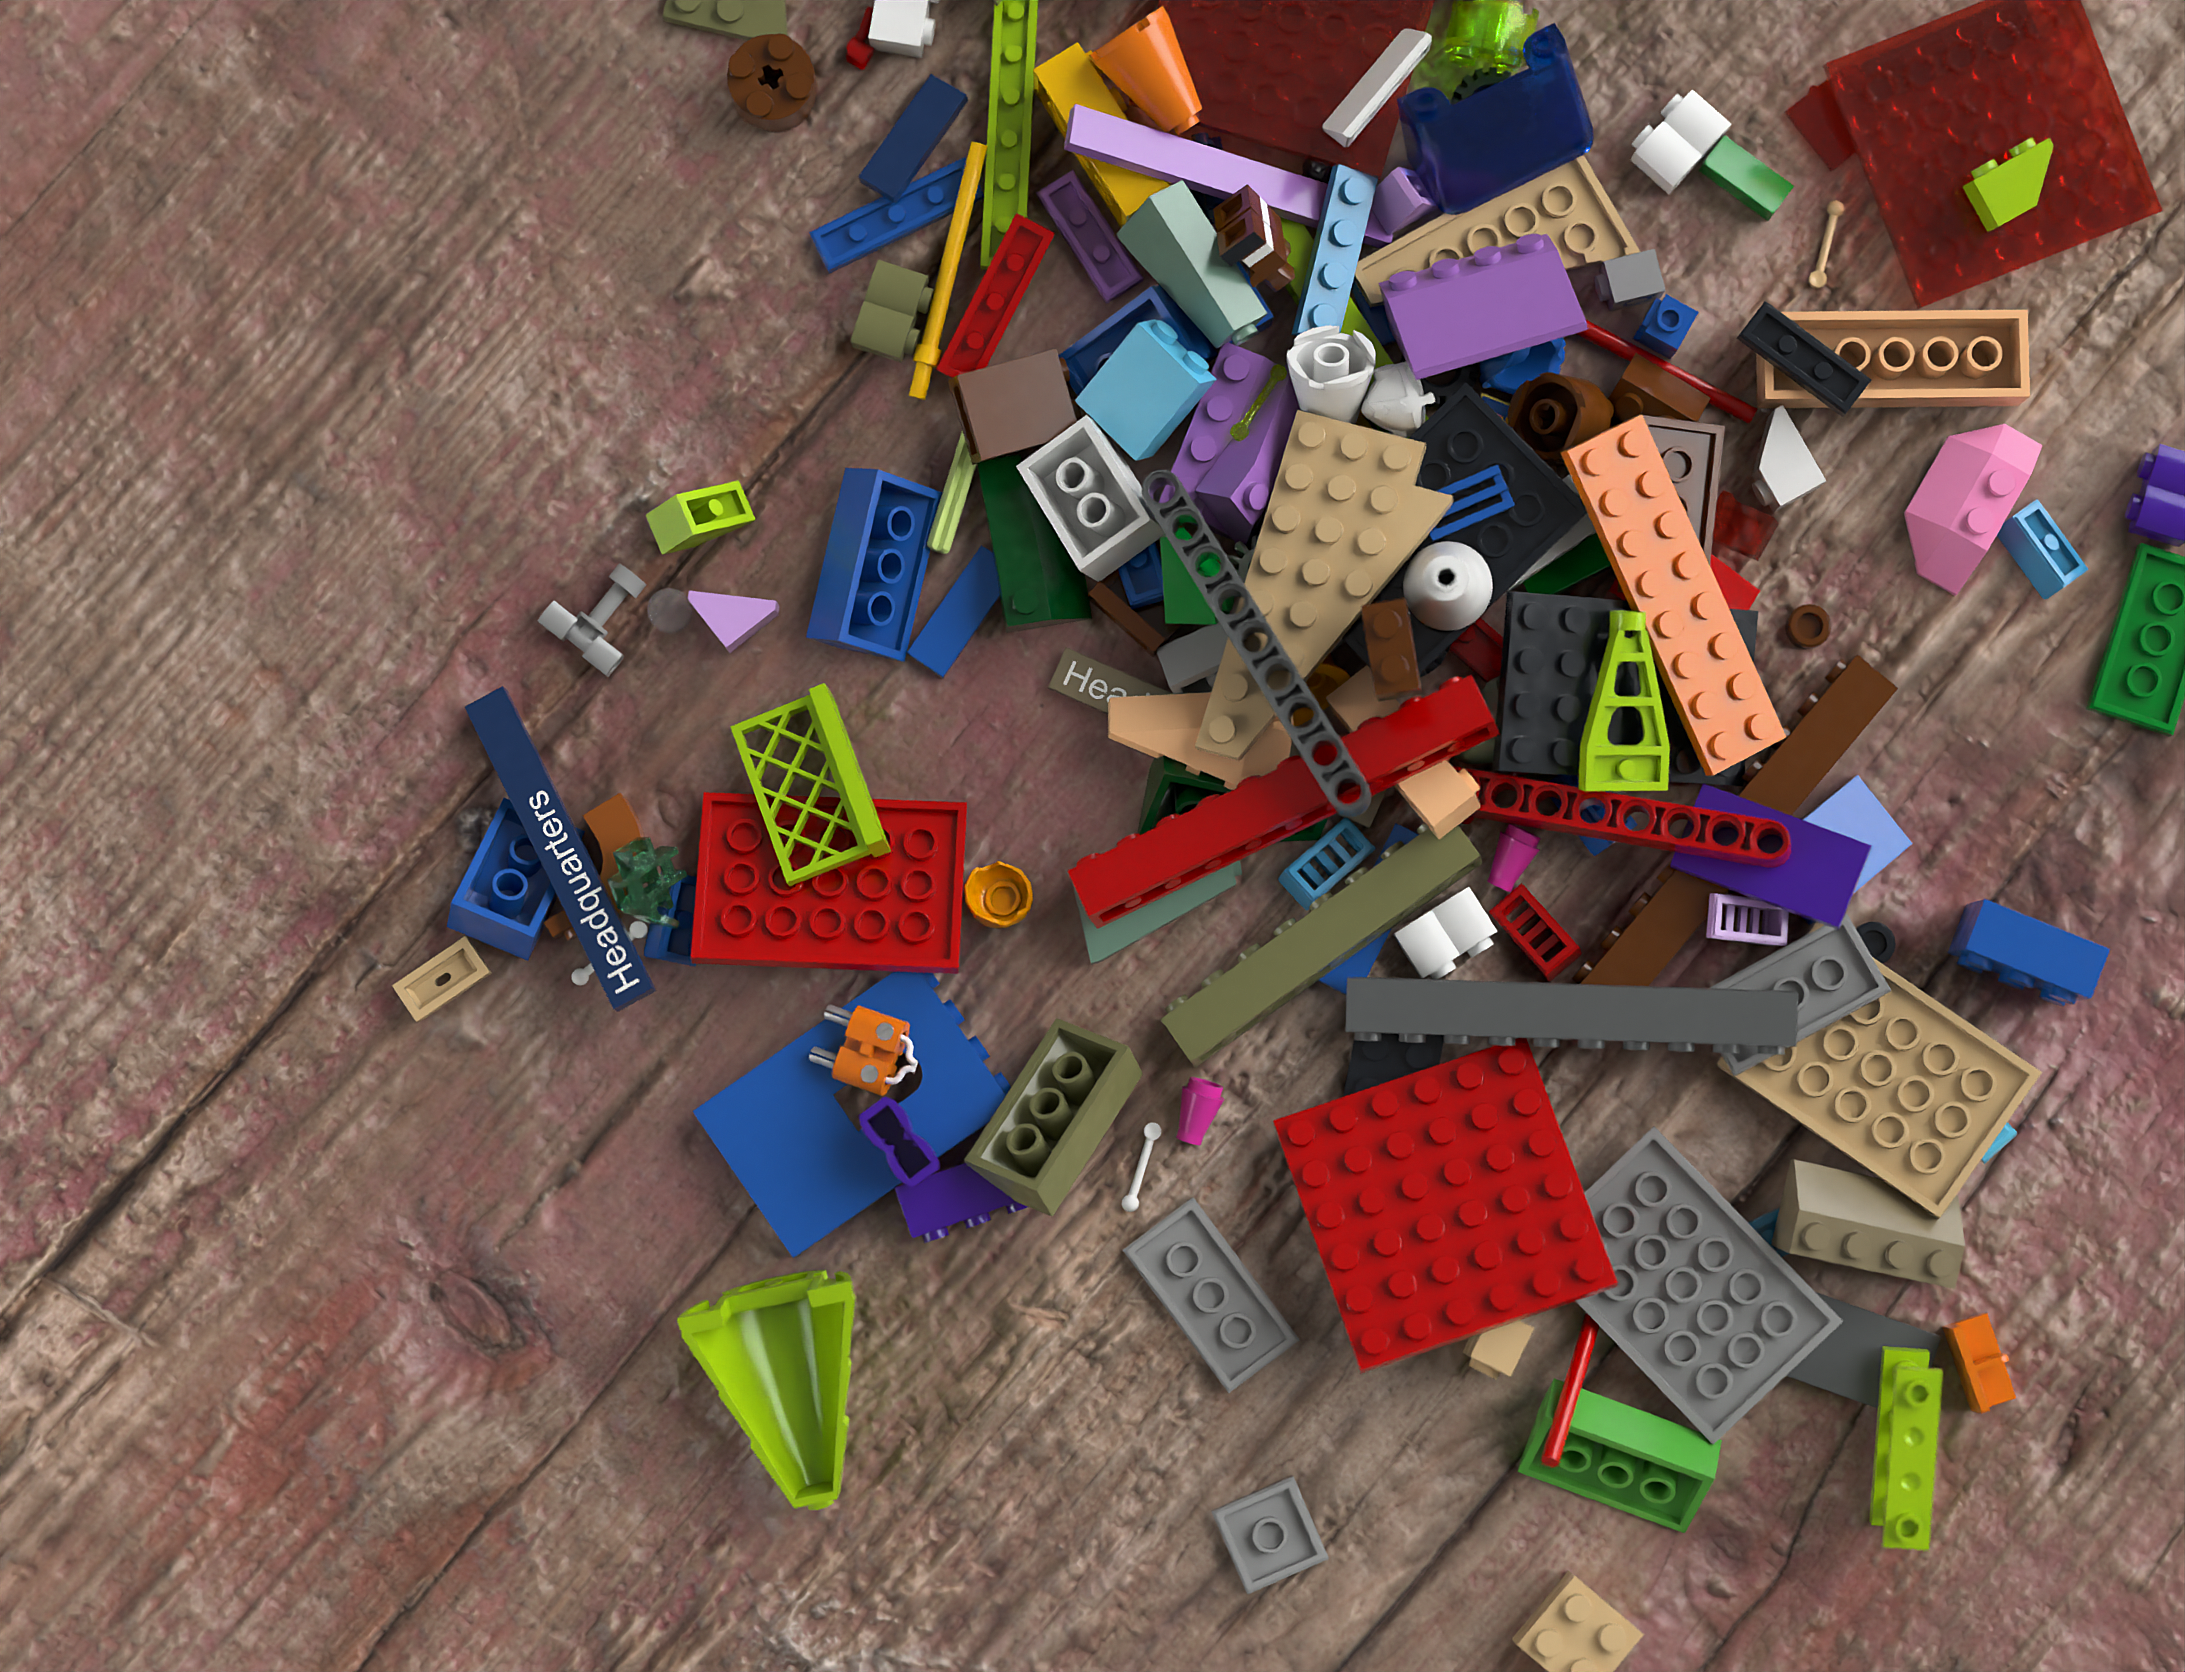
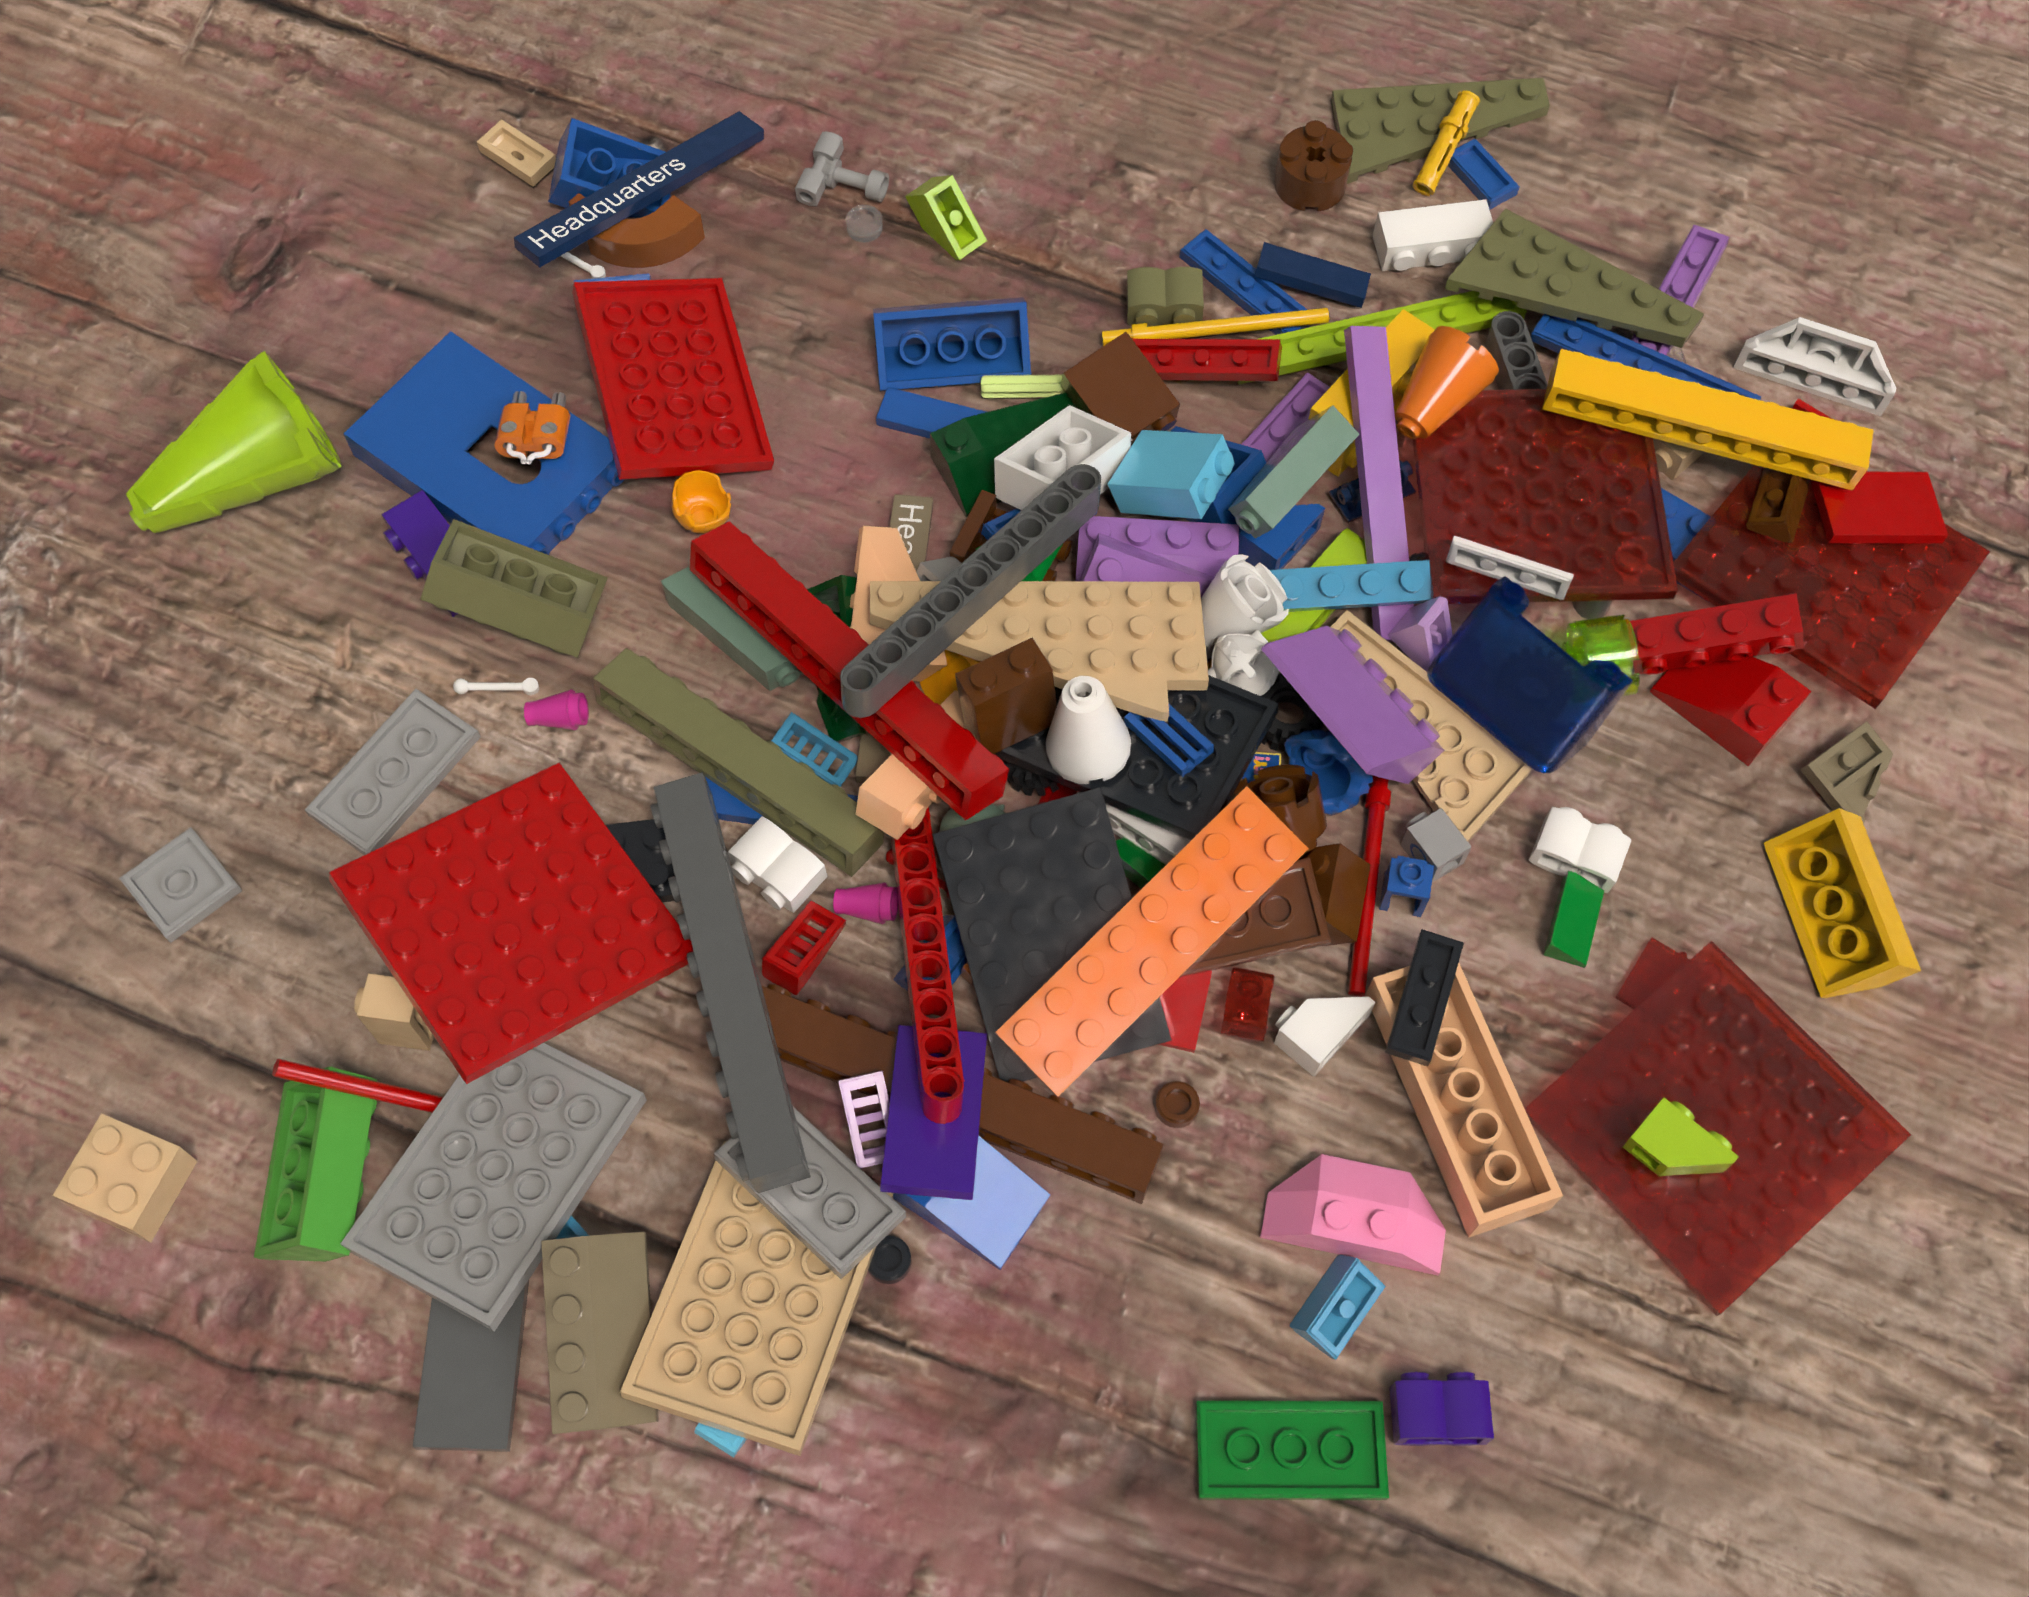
camera: 70 degrees right, 20 degrees down
clear green piece [607,837,687,929] -> none
lavender slope [688,591,780,653] -> none
lime fence [730,683,891,886] -> none
red hand [846,7,875,70] -> none
dark purple brick [859,1096,940,1188] -> none
reddish brown hips [1213,184,1295,292] -> none
clear neon green hinge [1230,364,1287,441] -> none
lime plate [1578,610,1670,791] -> none
tan hinge [1808,200,1844,289] -> none
lime fence [1869,1346,1943,1550] -> none
orange panel [1942,1313,2016,1414] -> none
blue brick [1947,899,2110,1006] -> none

